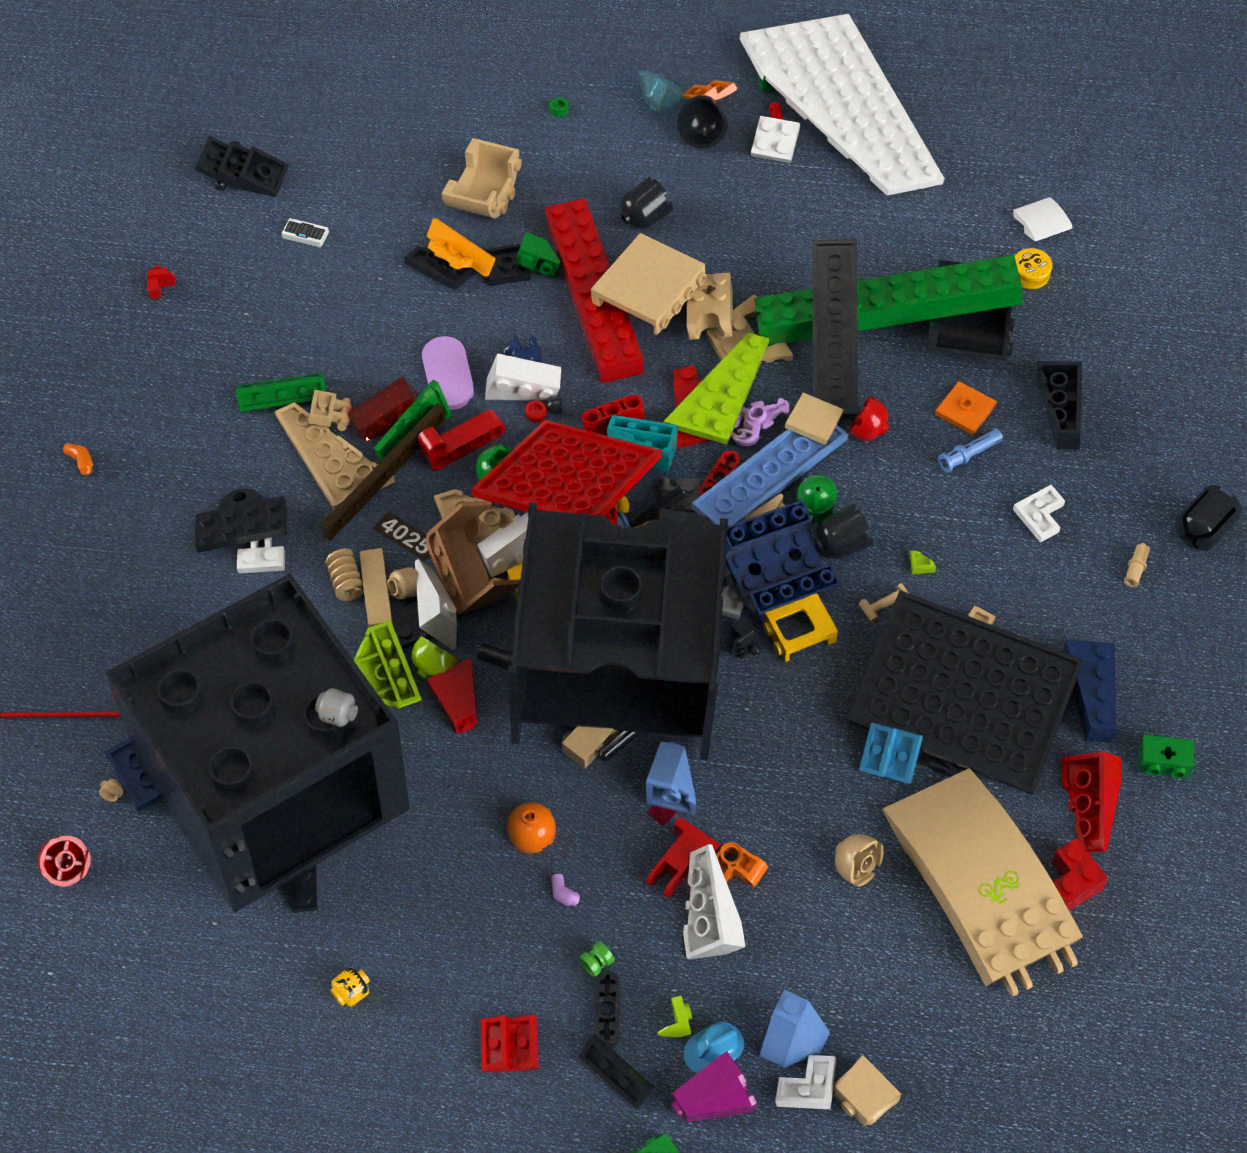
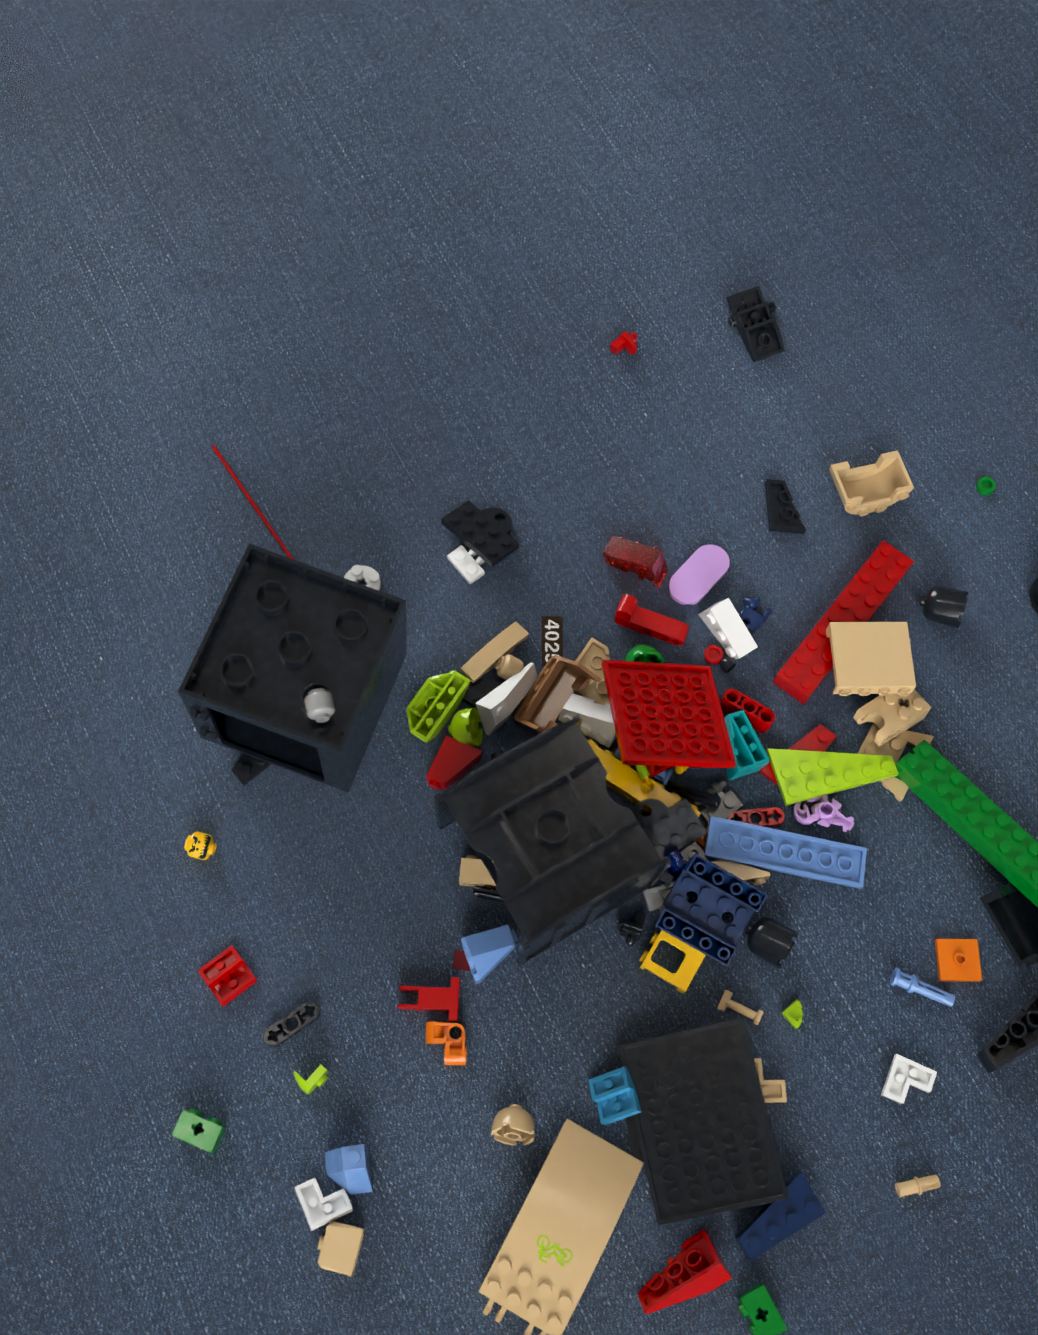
camera: 50 degrees right, 10 degrees up
red cylinder [37,835,90,886] -> none
orange arm [63,443,93,475] -> none
green fence [236,372,327,412] -> none
tan wing [275,402,395,510] -> none
tile [282,218,329,247] -> none
tan plate [308,390,352,431] -> none
dark brown tile [321,403,446,541] -> none
tan piece [325,548,363,601] -> none
green wing [374,380,453,462] -> none
light orange bracket [427,218,495,277] -> none
black tile [483,244,531,286] -> none
orange cylinder [506,802,556,854] -> none
green slope [514,232,561,278] -> none
lavender arm [551,874,580,906] -> none
black plate [578,1034,654,1110] -> none
bright green wheel [579,941,615,978] -> none
magenta slope [671,1051,757,1122] -> none
white wedge [683,844,745,959] -> none
dark azure piece [684,1022,744,1073] -> none
tan tile [785,393,844,445] -> none
green helmet [797,475,838,522] -> none
black plate [812,239,858,415] -> none
red cylinder [848,395,890,442] -> none
red brick [1051,838,1108,911] -> none
black cylinder [1175,485,1242,551] -> none

